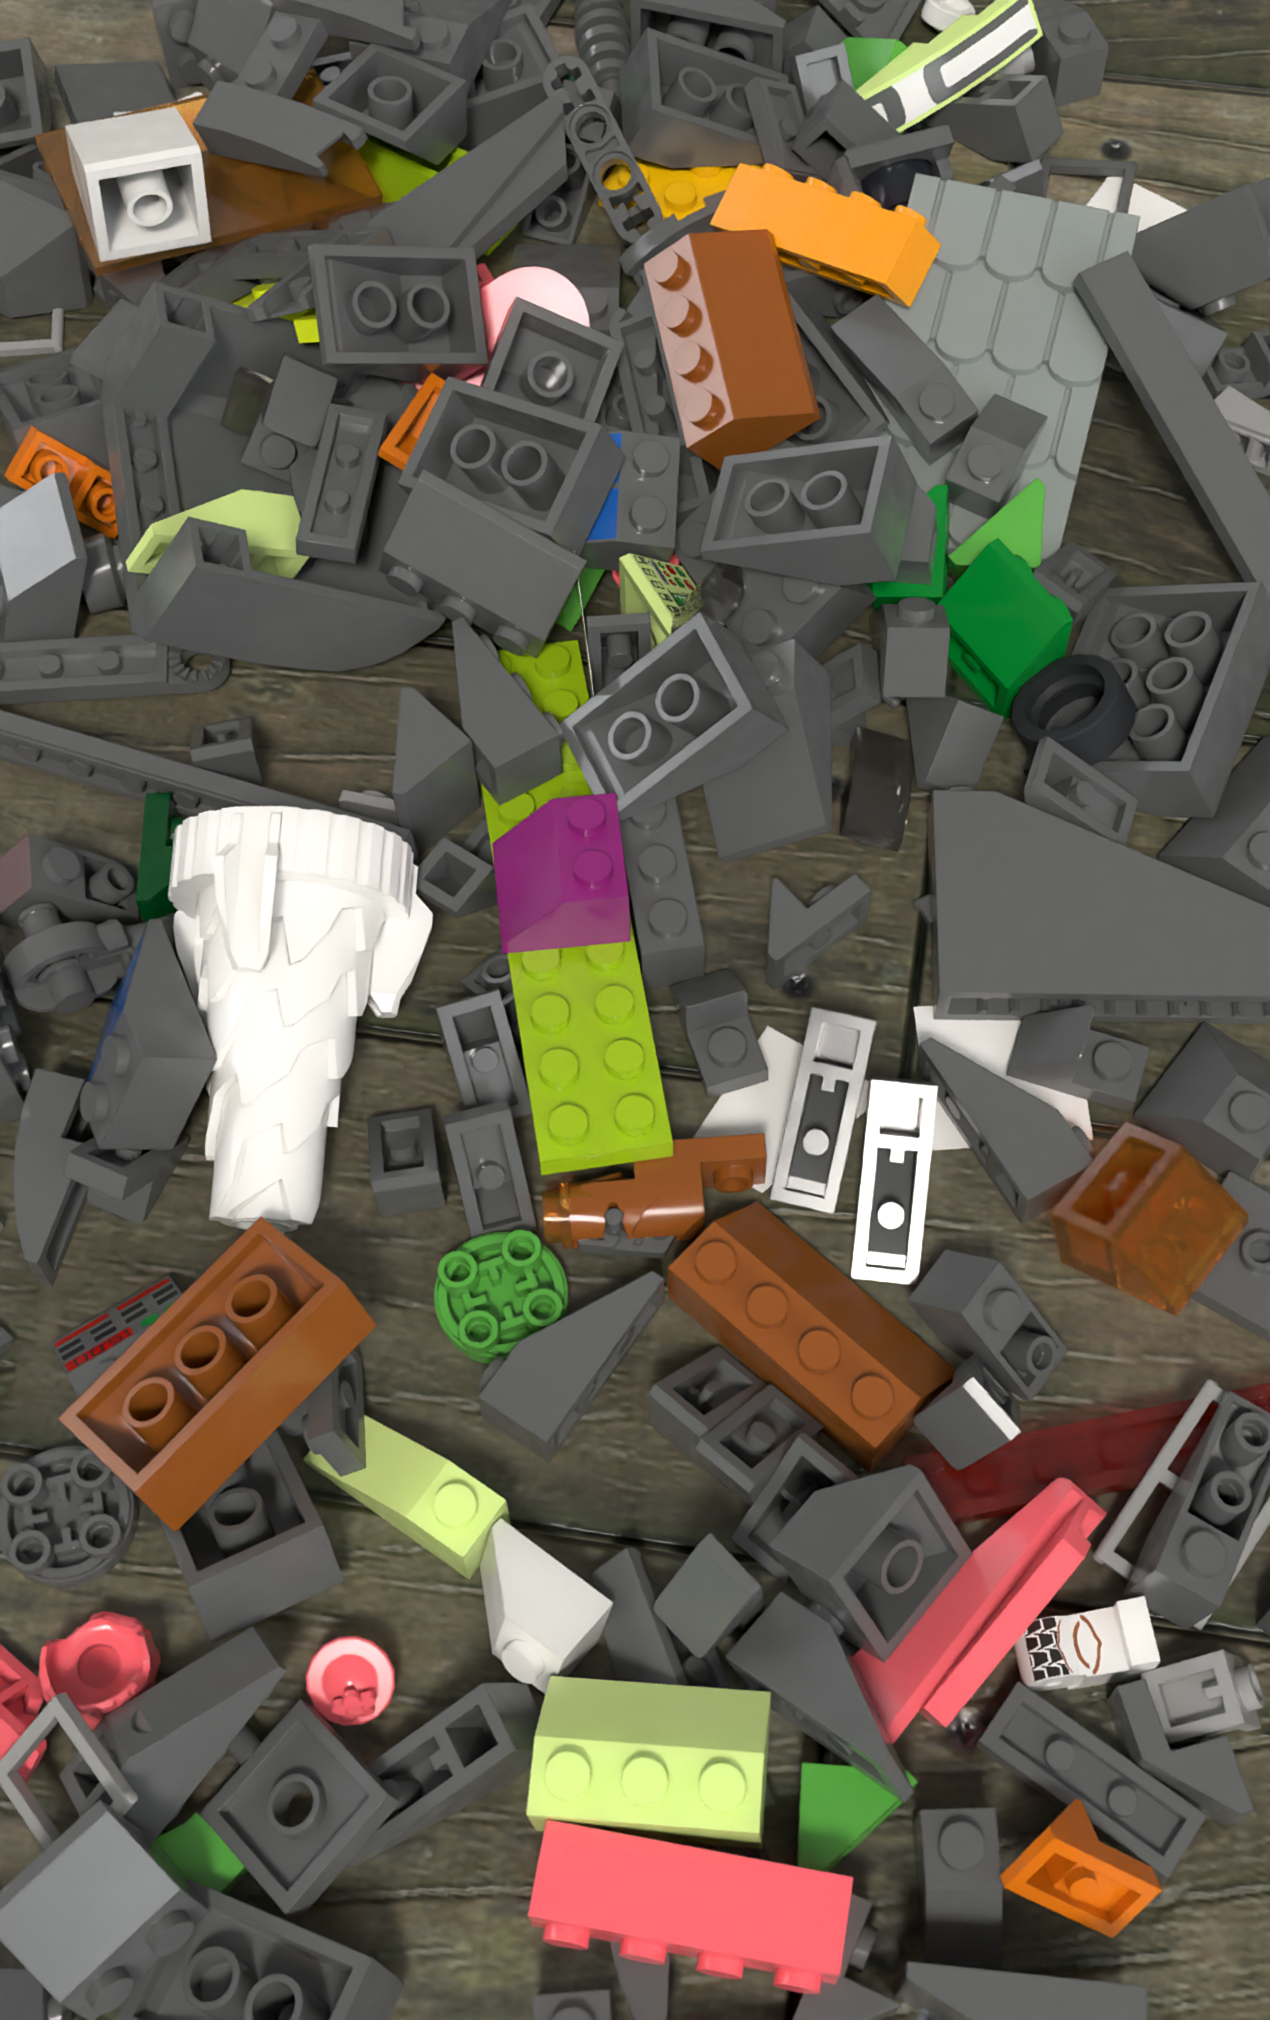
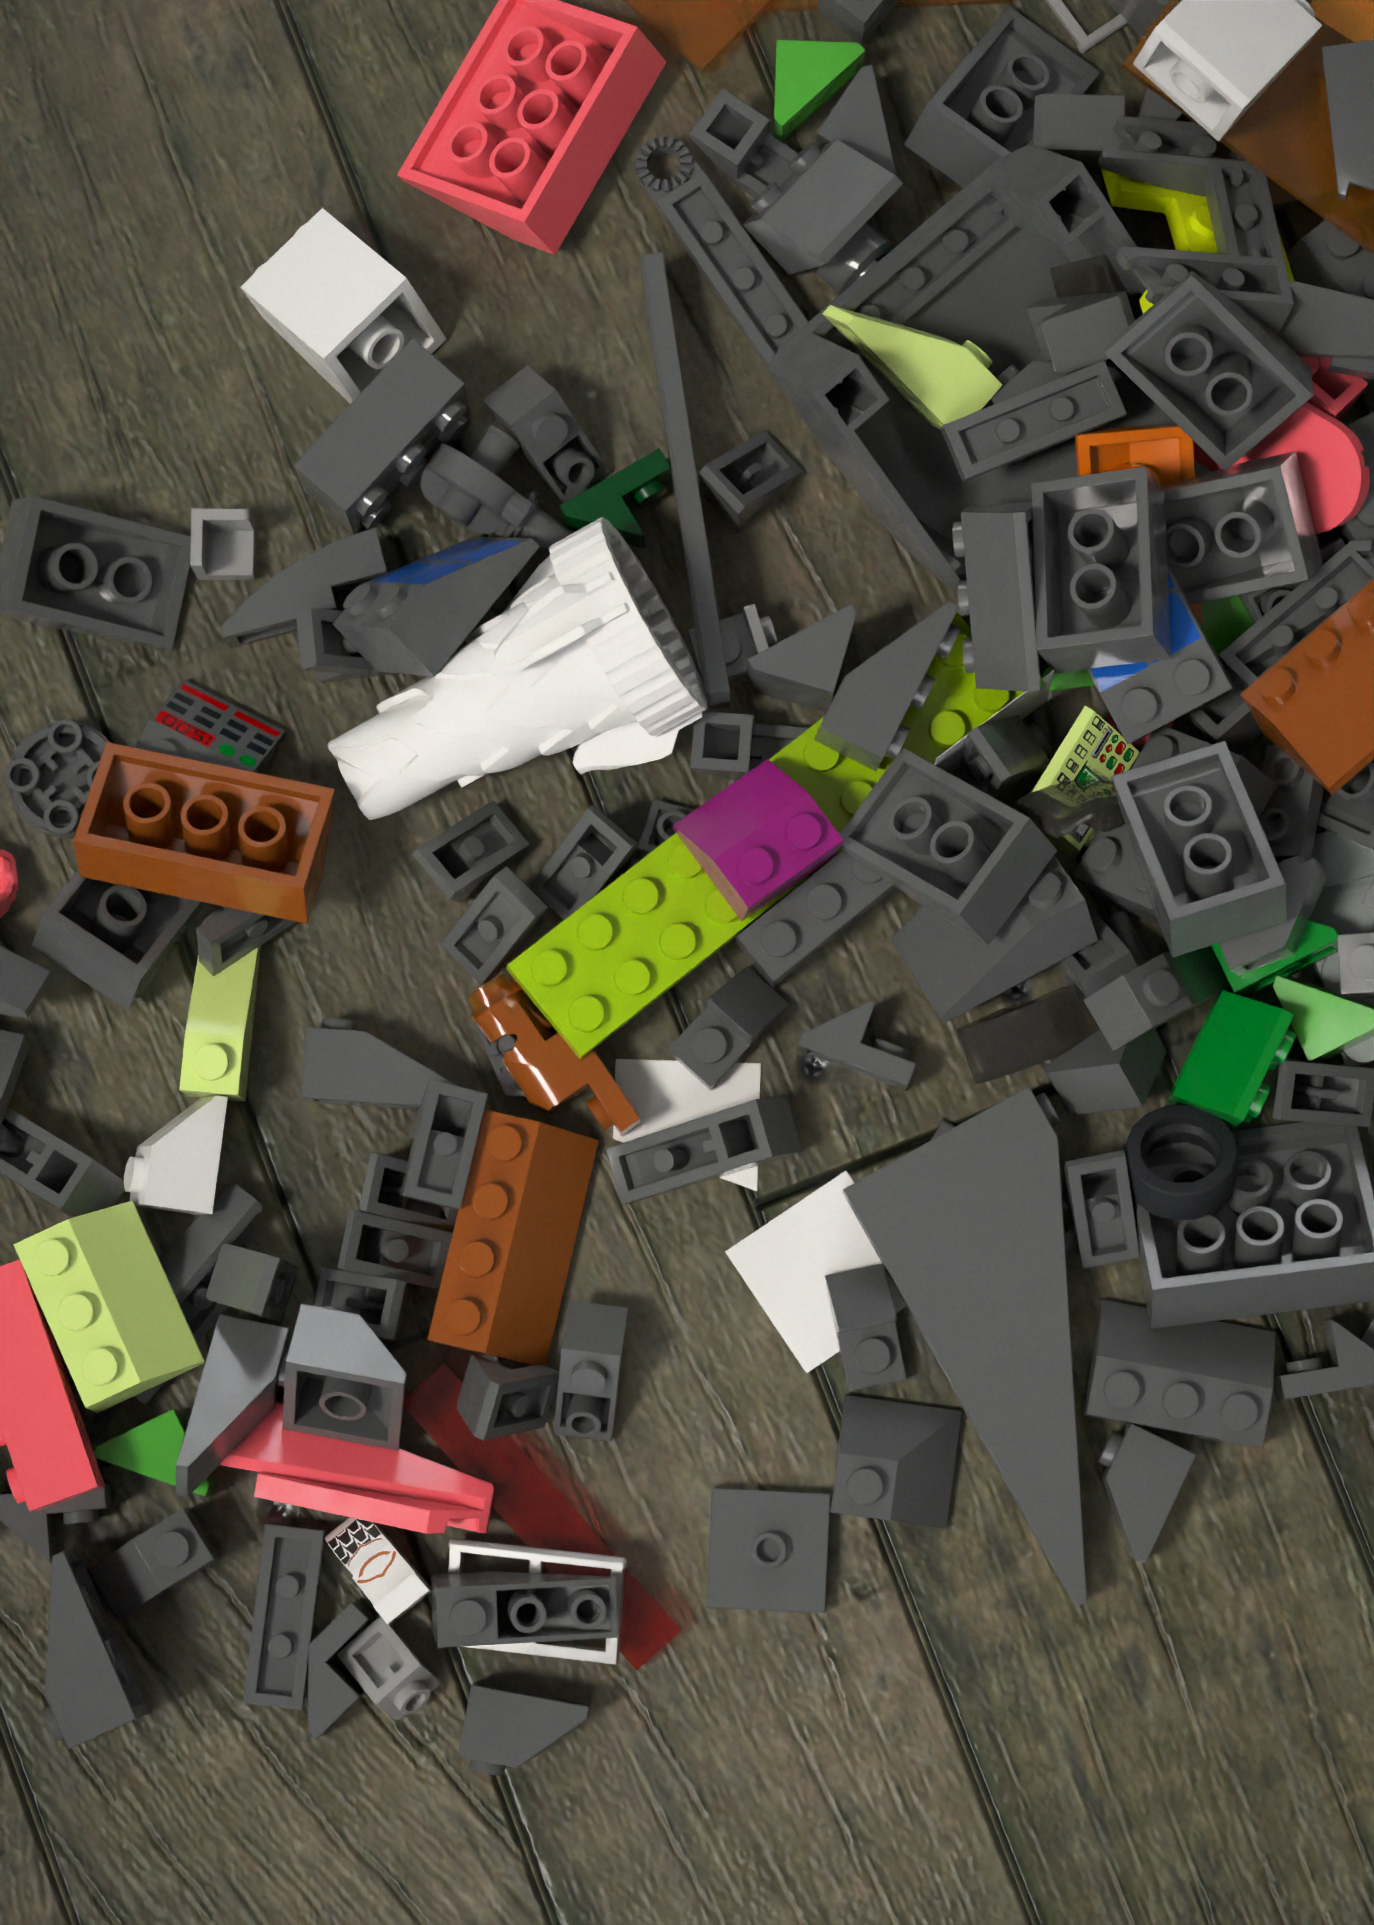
camera: 60 degrees right, 20 degrees up
orange slope [4,425,118,540] -> none
coral hat [306,1636,395,1726] -> none
bright green tile [434,1229,569,1365] -> none
slope [851,1075,938,1286] -> none
dark grey slope [916,1037,1095,1225] -> none
orange slope [1000,1798,1162,1939] -> none
clear orange slope [1050,1121,1249,1316] -> none
none -> dark grey slope [400,1079,488,1210]

